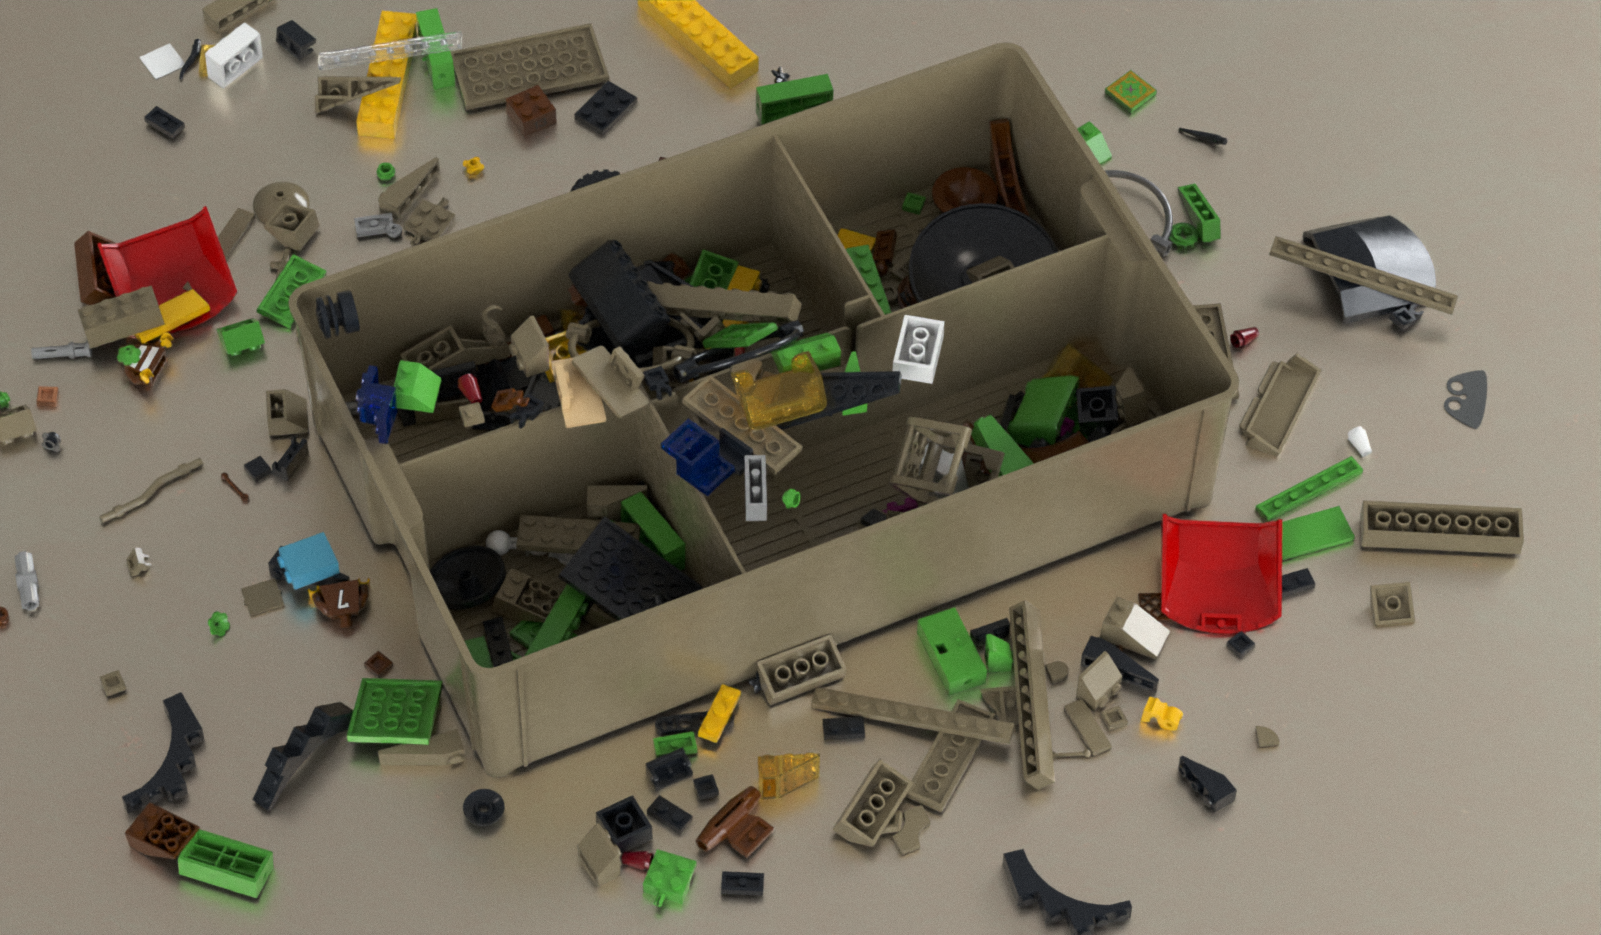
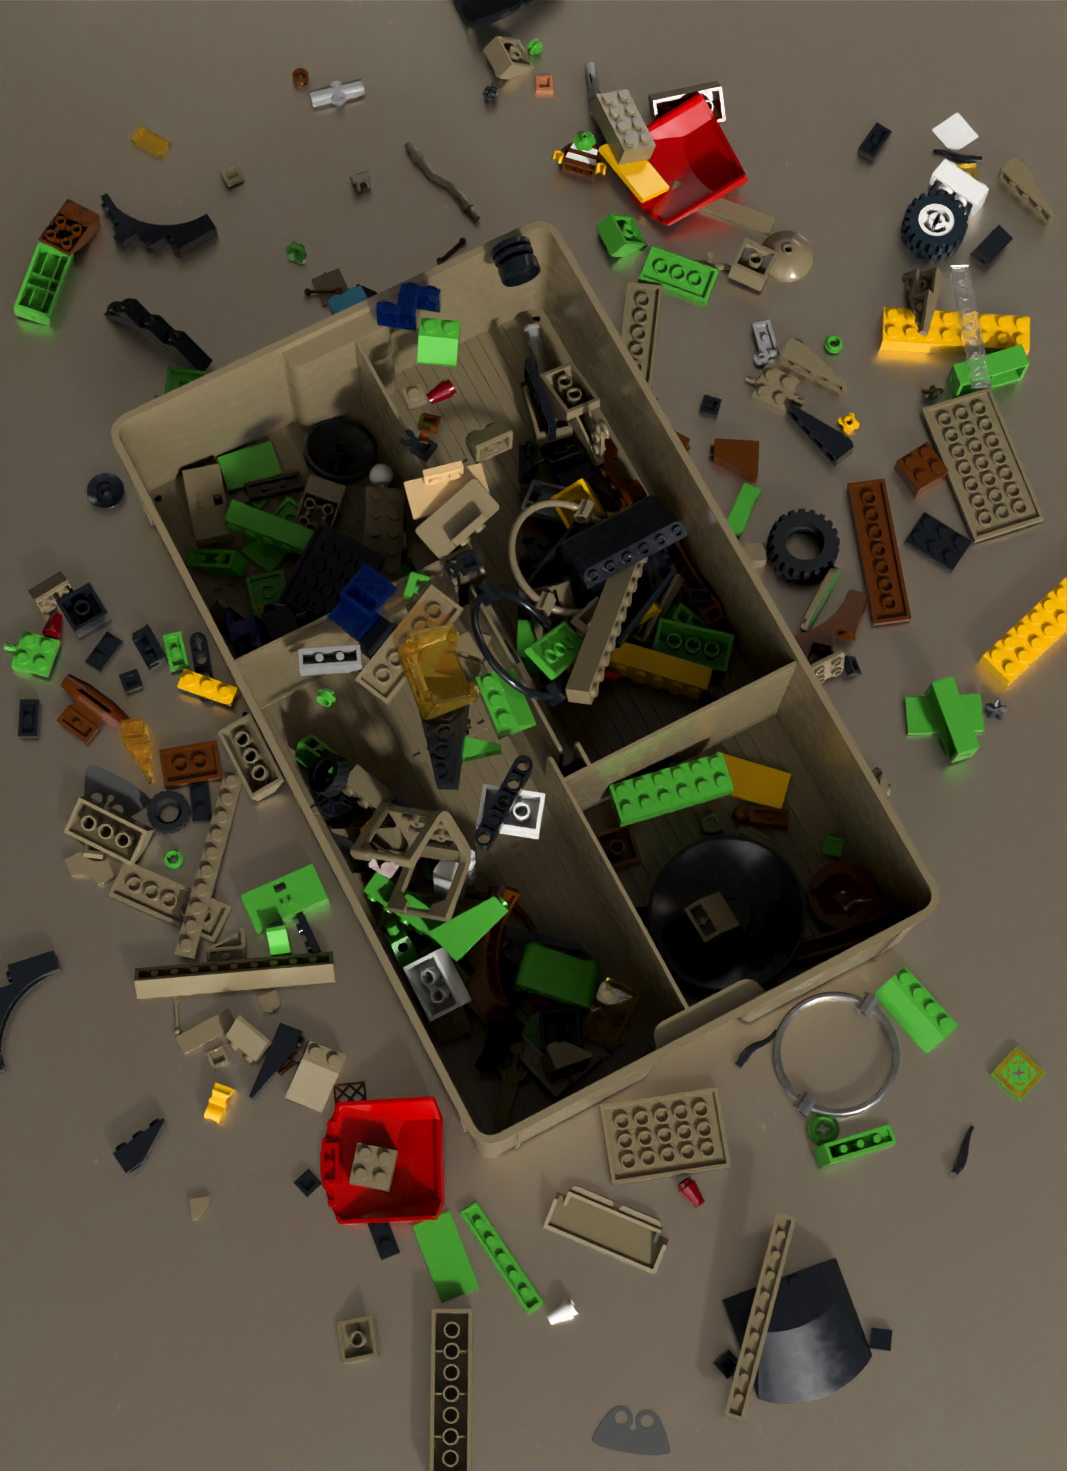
camera: 85 degrees right, 20 degrees up
none -> dark grey piece [84,766,150,817]
none -> clear yellow tile [131,125,171,159]
none -> black tyre [147,790,191,835]
none -> reddish brown plate [159,740,223,788]
none -> bright green plate [164,849,183,869]
none -> reddish brown hinge [304,287,342,295]
none -> dark tan brick [349,1143,398,1192]
none -> bright green bracket [404,571,430,603]
none -> black beam [474,755,533,851]
none -> black slope [787,404,854,466]
none -> reddish brown plate [847,478,911,626]
none -> black tile [869,1328,892,1351]
none -> black wheel [901,191,968,261]
none -> black plant [921,385,944,400]

